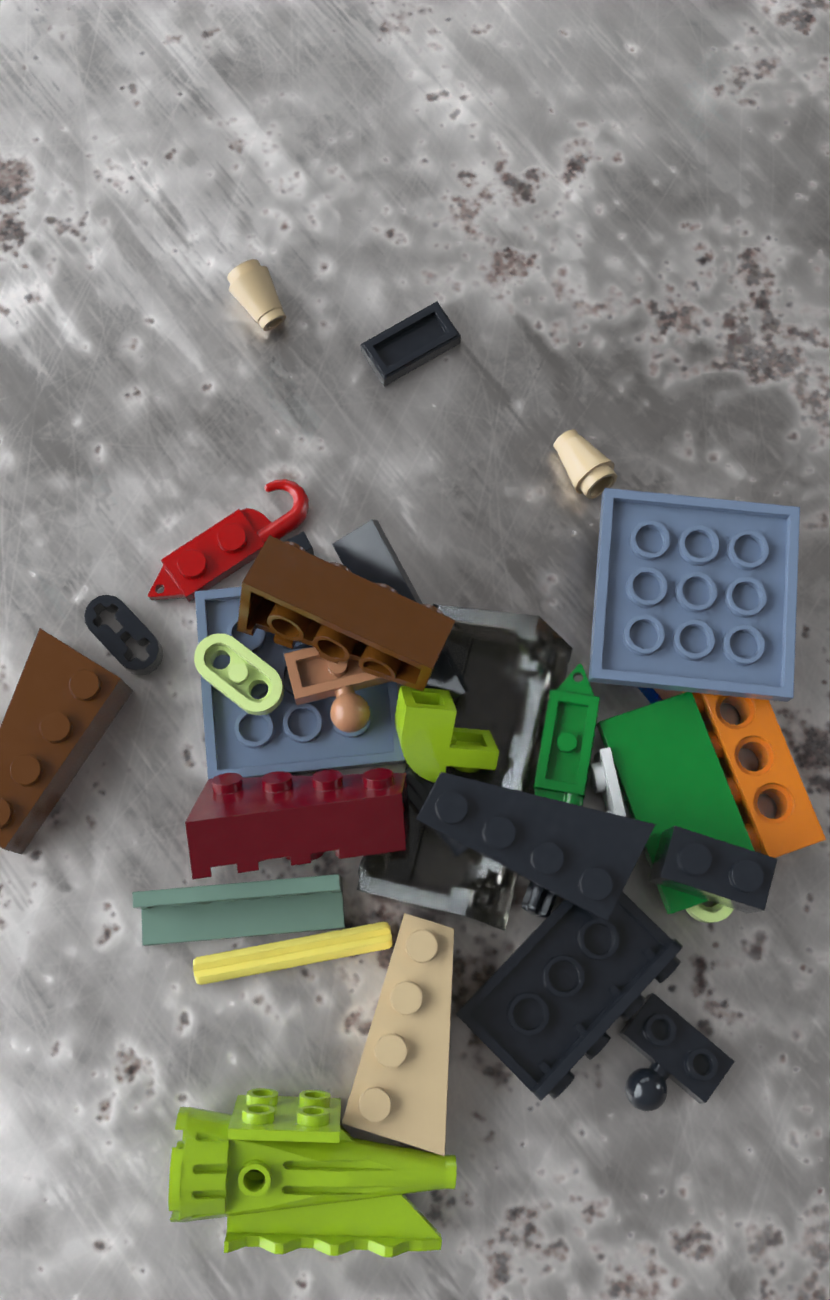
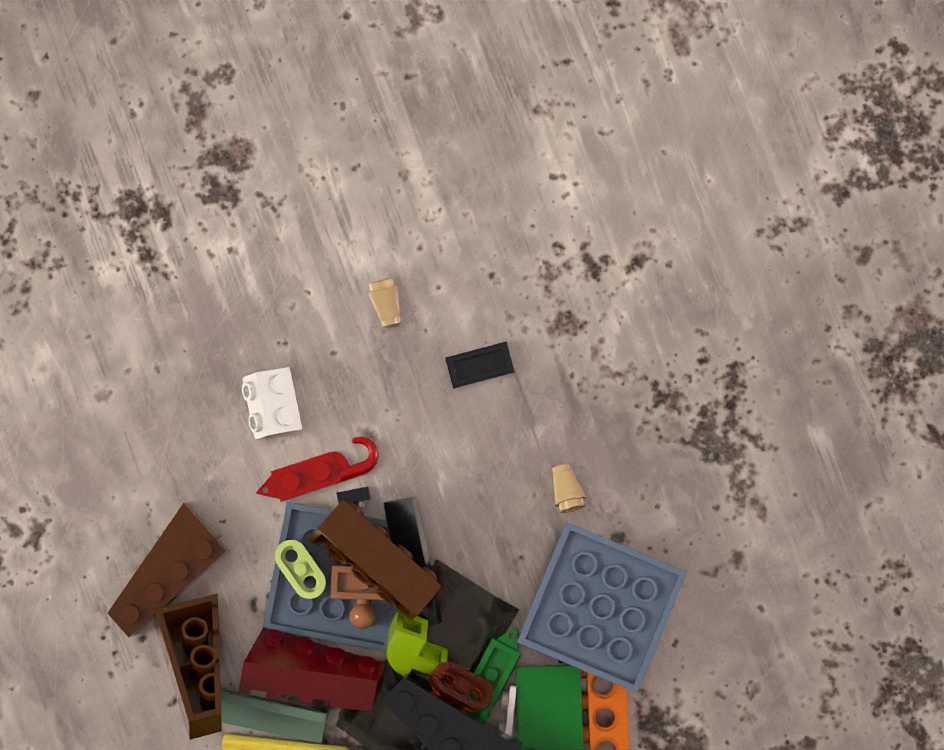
camera: 15 degrees right, 10 degrees up
black beam [84,595,163,675] -> none
none -> reddish brown wedge [154,593,222,740]
none -> white bracket [242,367,302,439]
none -> clear red plate [429,662,493,712]

